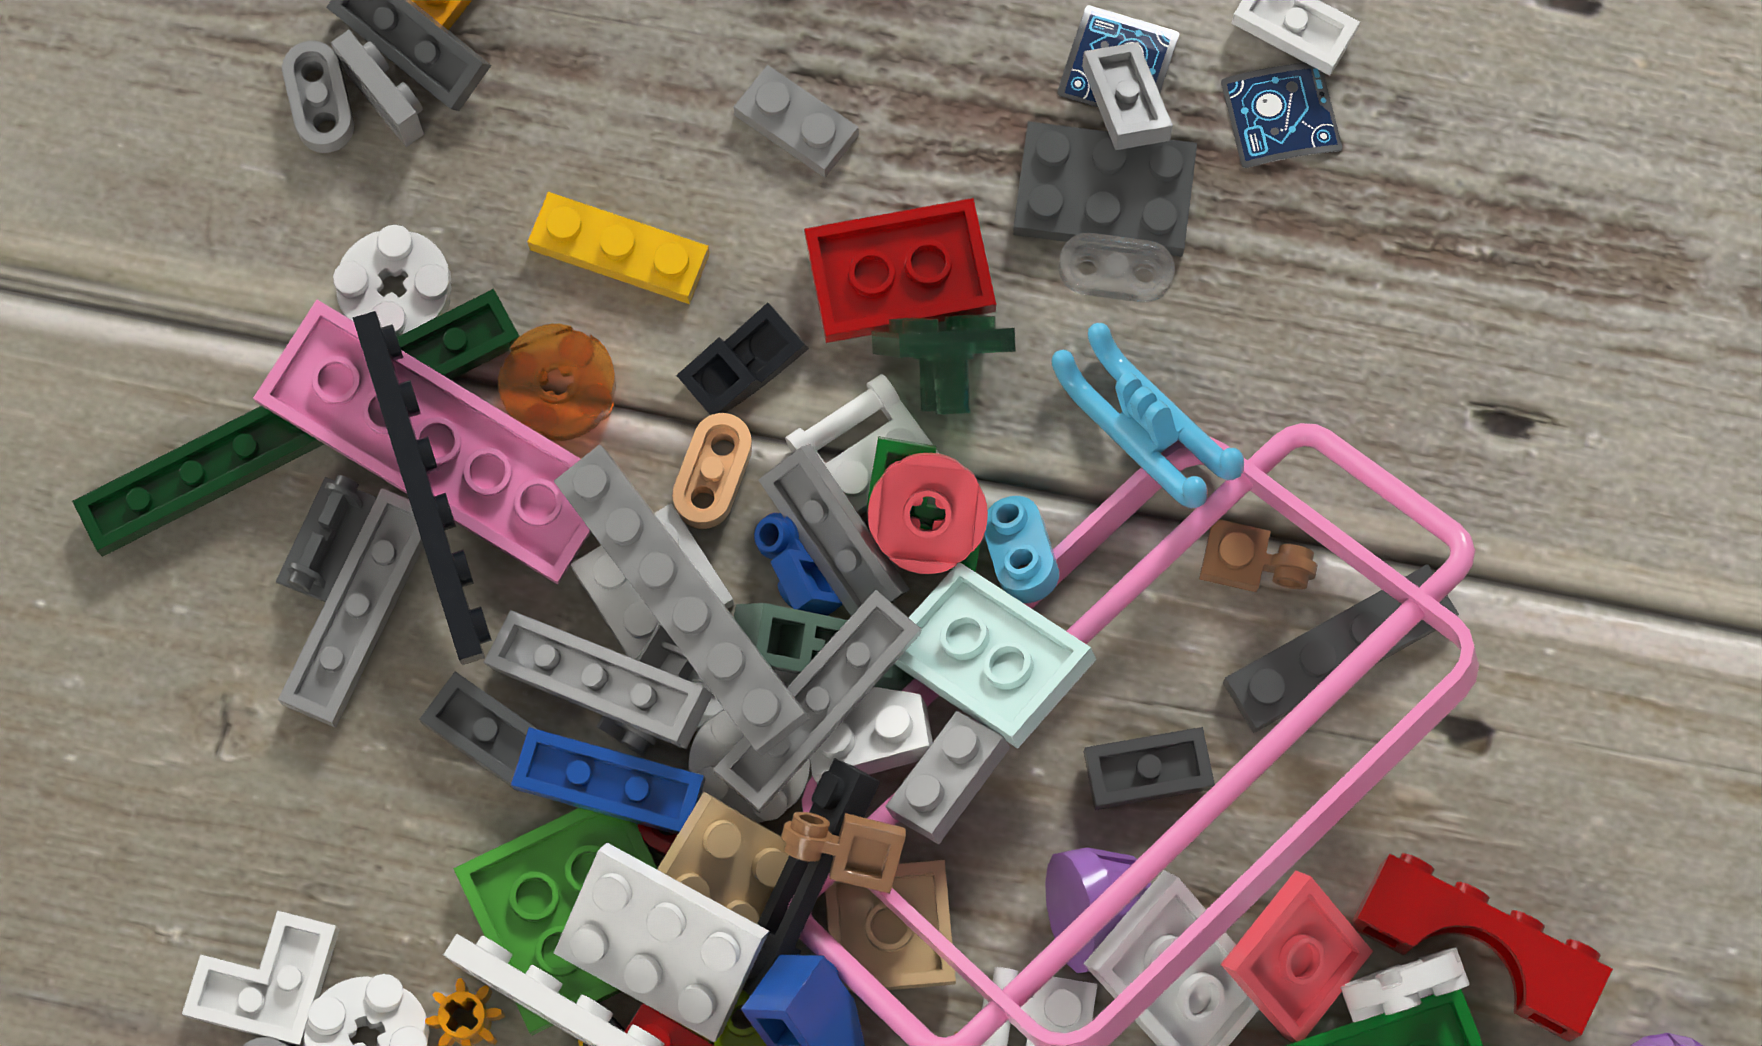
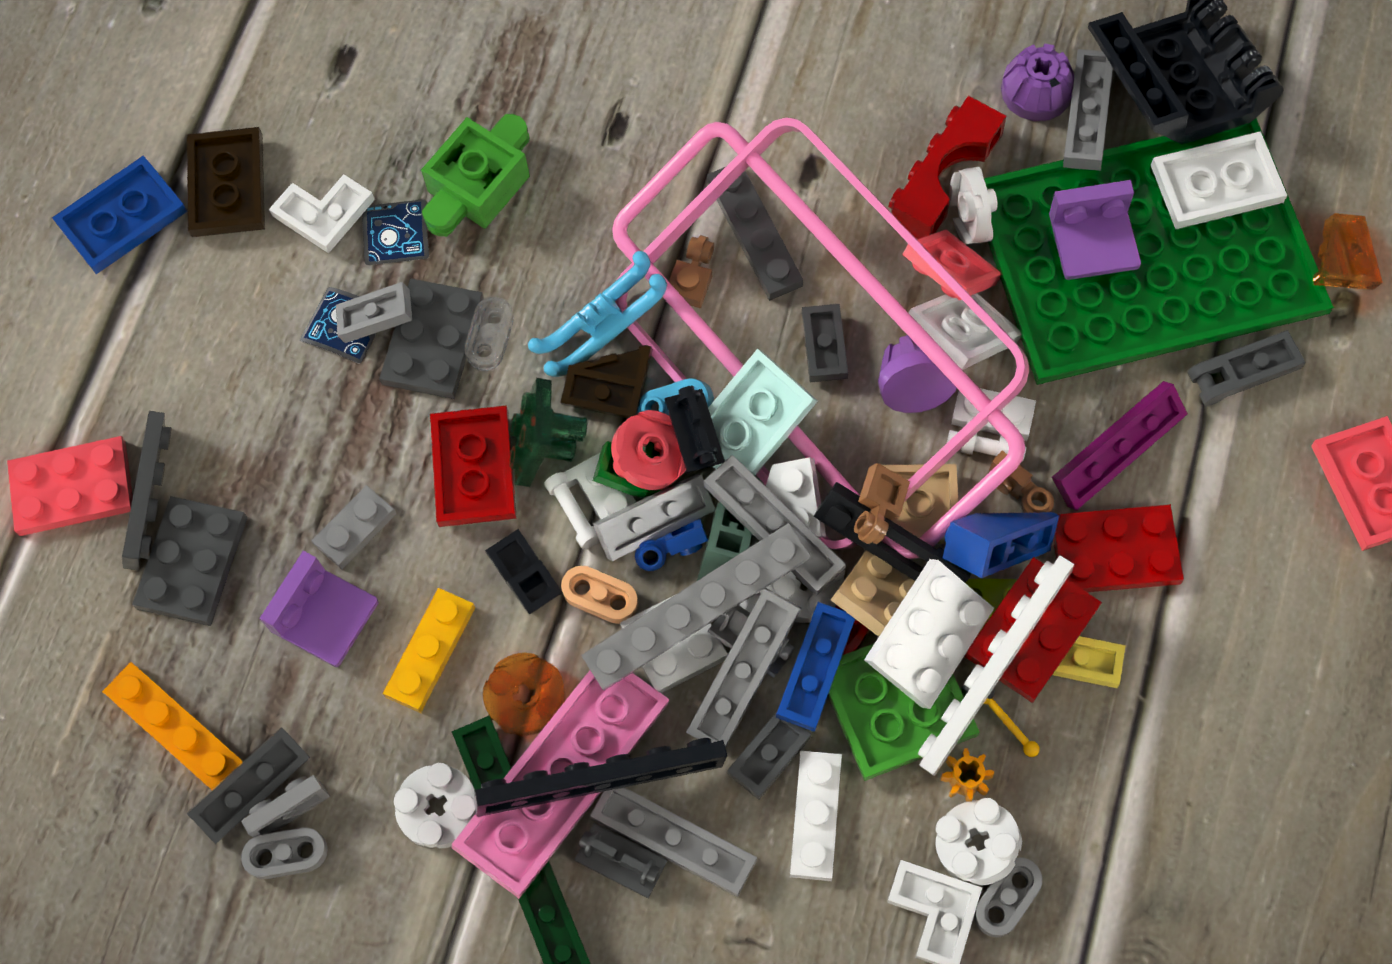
camera: 80 degrees left, 5 degrees down
light grey plate [885,711,1010,844] -> none
none -> medium lavender bracket [259,551,379,667]
none -> bright green brick [421,114,530,237]
none -> dark brown wing [560,345,653,418]
none -> black hinge [664,386,725,473]
none -> white plate [790,751,842,881]

